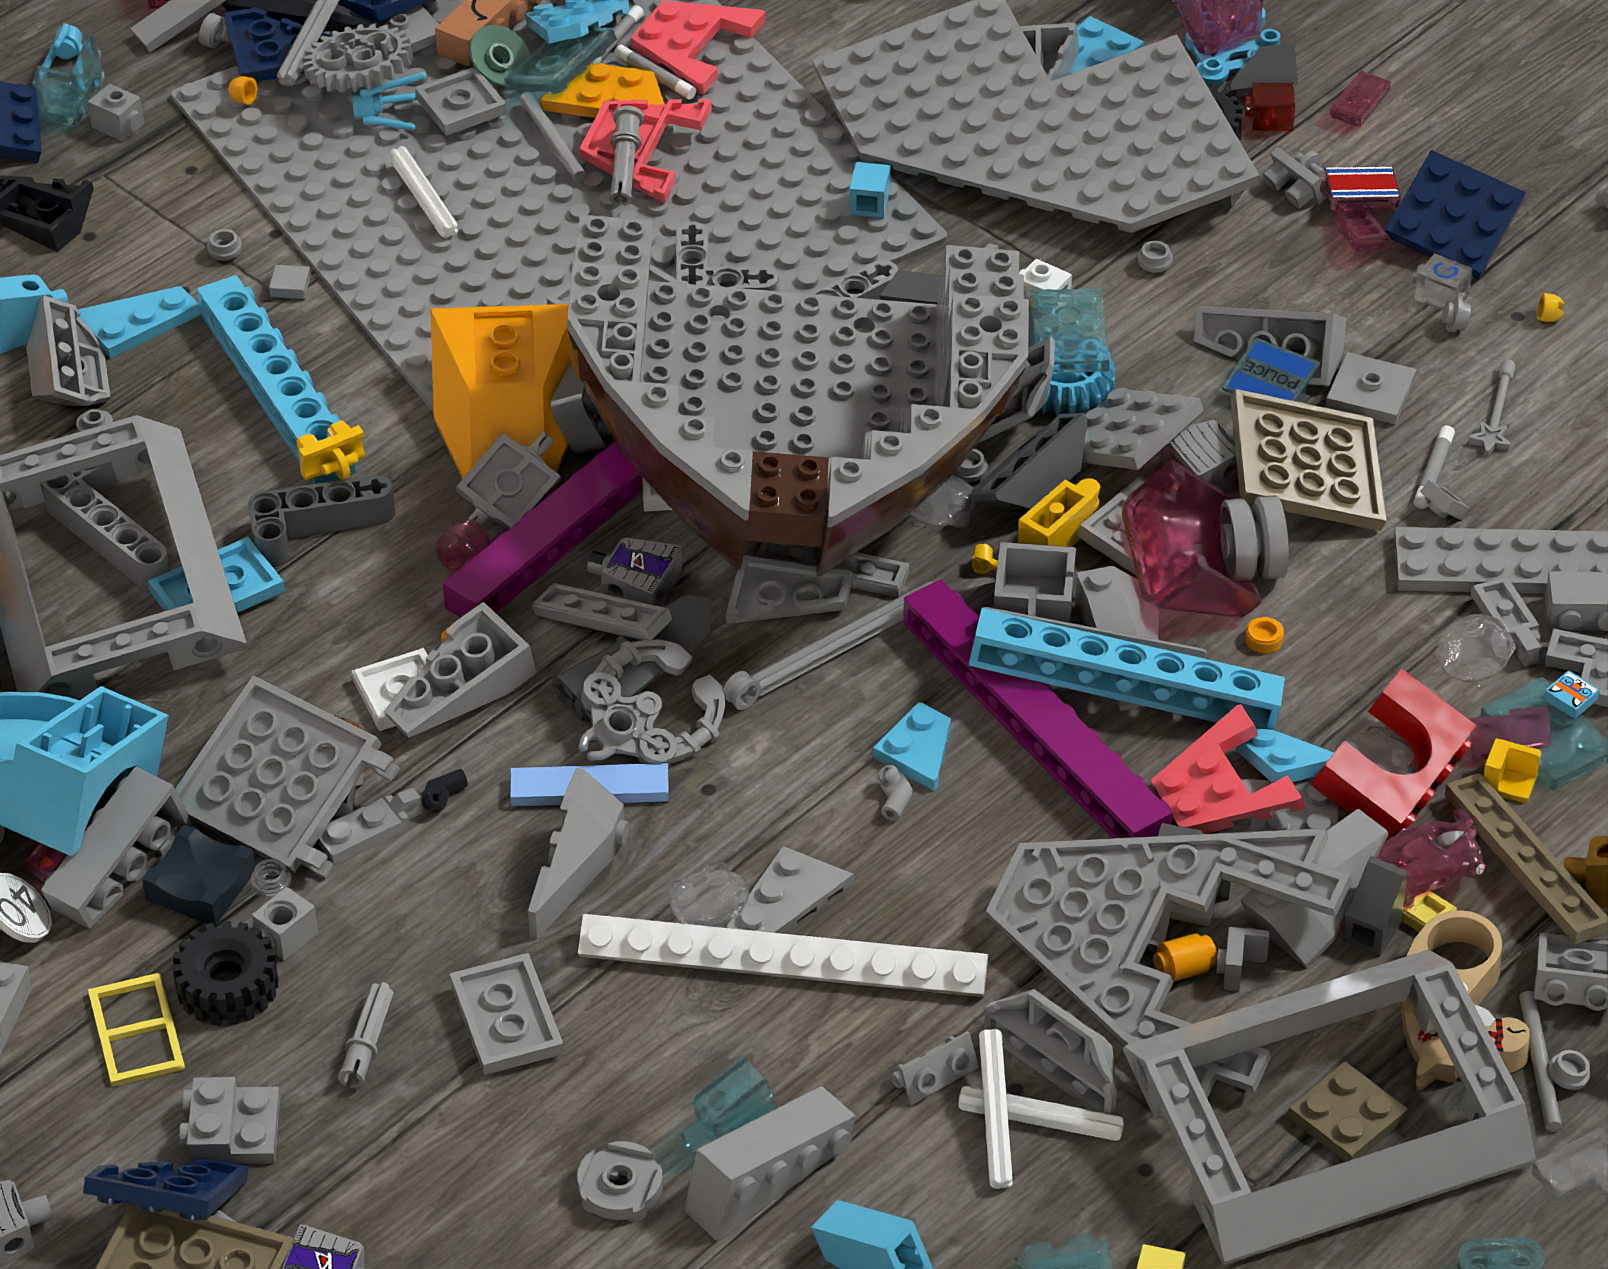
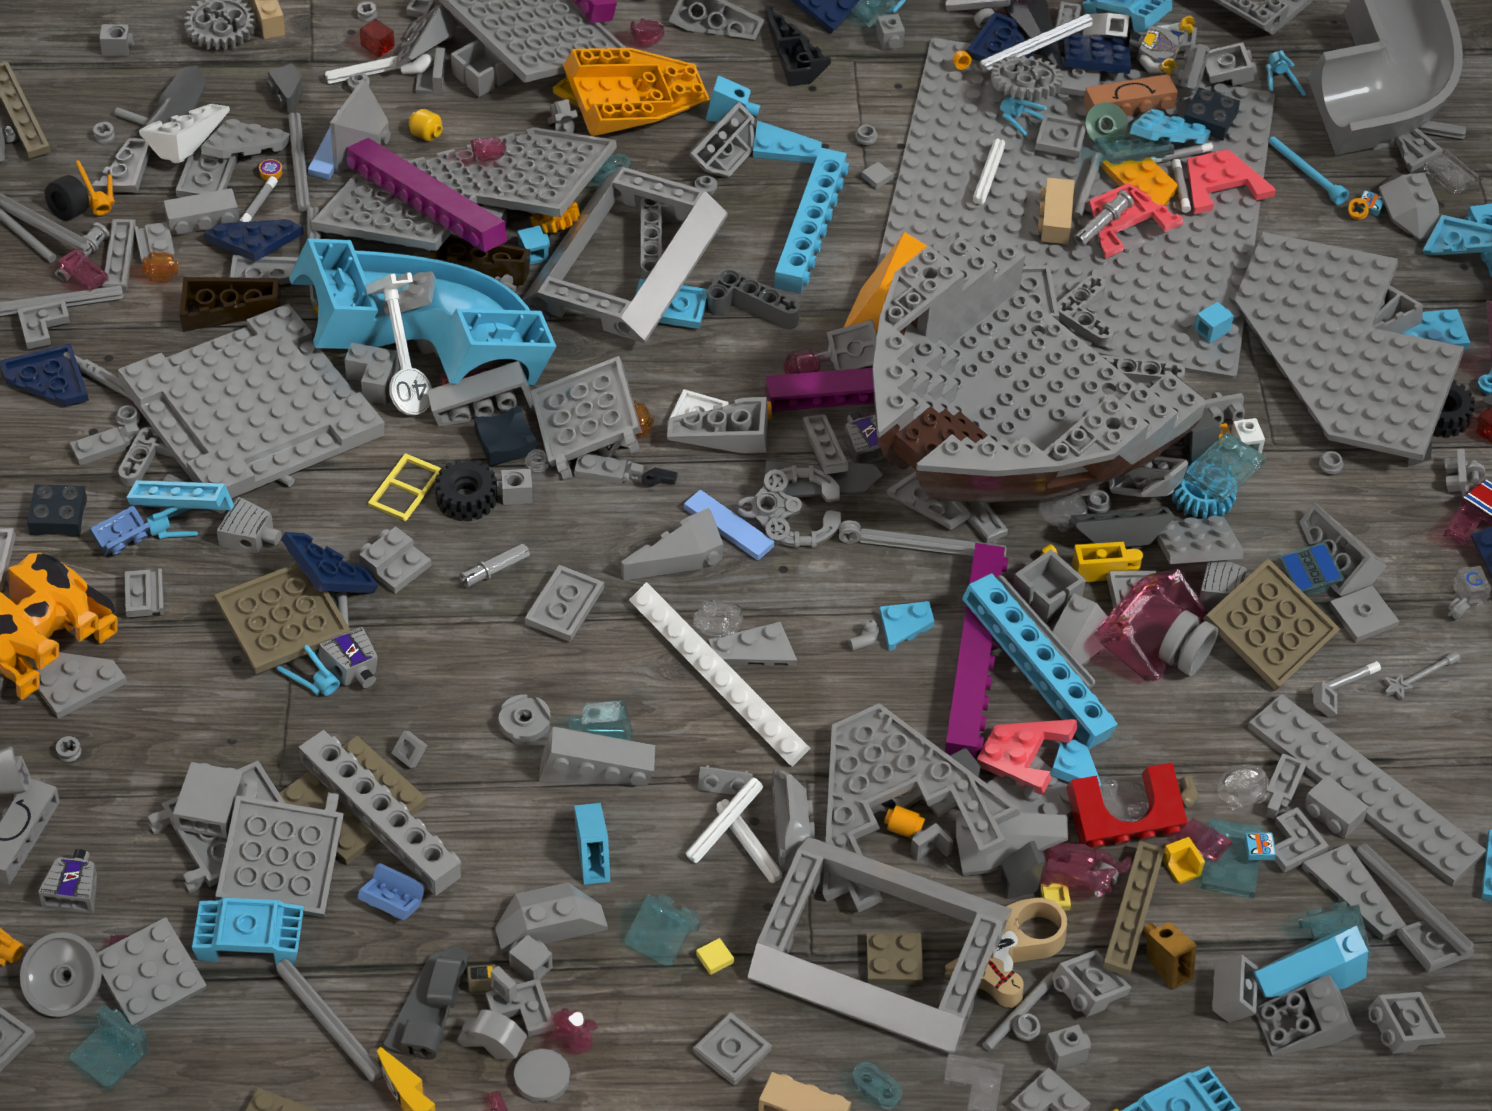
camera: 40 degrees right, 5 degrees up
yellow hips [296,420,365,481] -> none
light orange tile [1245,617,1284,654] -> none
none -> tan brick [1037,177,1074,244]

